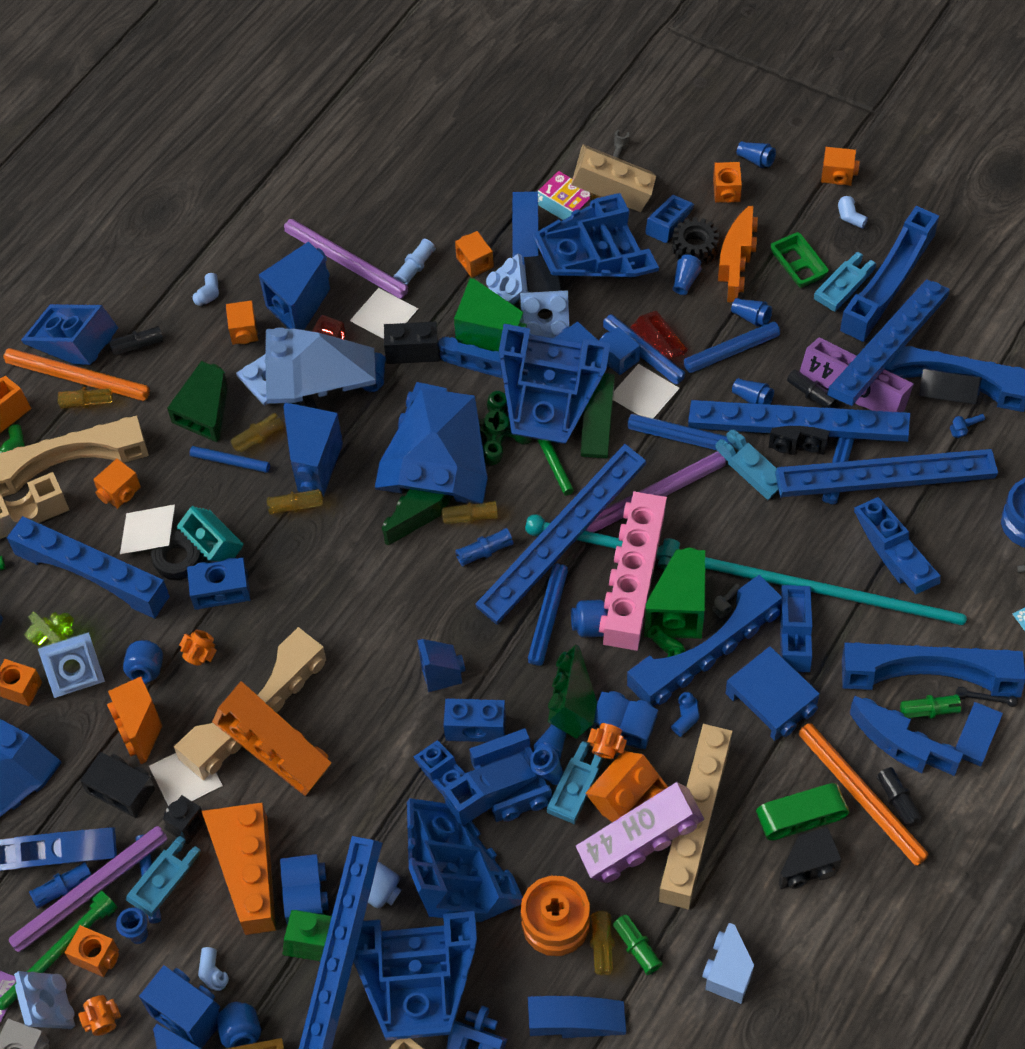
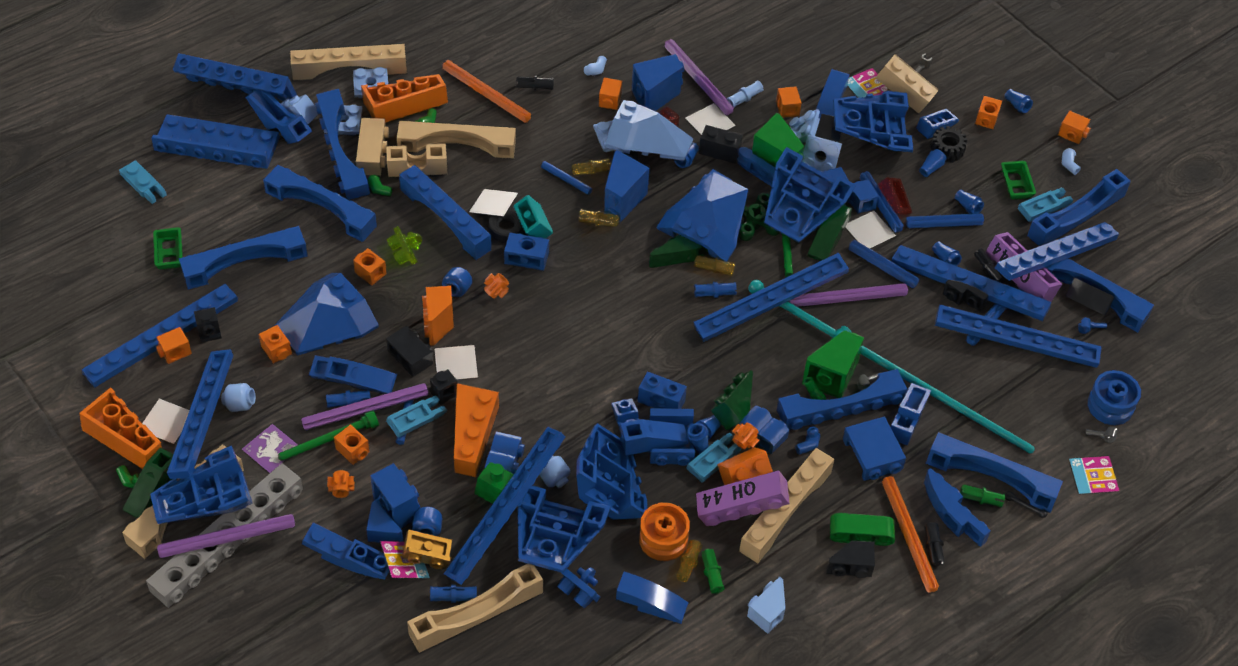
camera: 15 degrees right, 5 degrees down
light blue piece [14,971,75,1029] -> none
blue slope [21,304,118,365] -> none
light blue piece [38,632,105,698] -> none
clear yellow axle [58,387,113,409] -> none
orange brick [93,458,141,509] -> none
blue cone [116,908,148,944] -> none
dark green slope [167,361,228,443] -> none
tan arch [174,627,326,780] -> none
light blue arm [198,947,229,991] -> none
orange wedge [212,681,331,796] -> none
blue slope [417,639,466,692] -> none
blue axle [528,563,568,666] -> none
blue head [571,600,608,638] -> none
bright pink brick [599,491,667,651] -> none
dark azure hinge [715,429,779,500] -> none
orange slope [718,206,758,303] -> none
blue slope [854,497,940,595] -> none
blue tile [955,702,1003,766] -> none

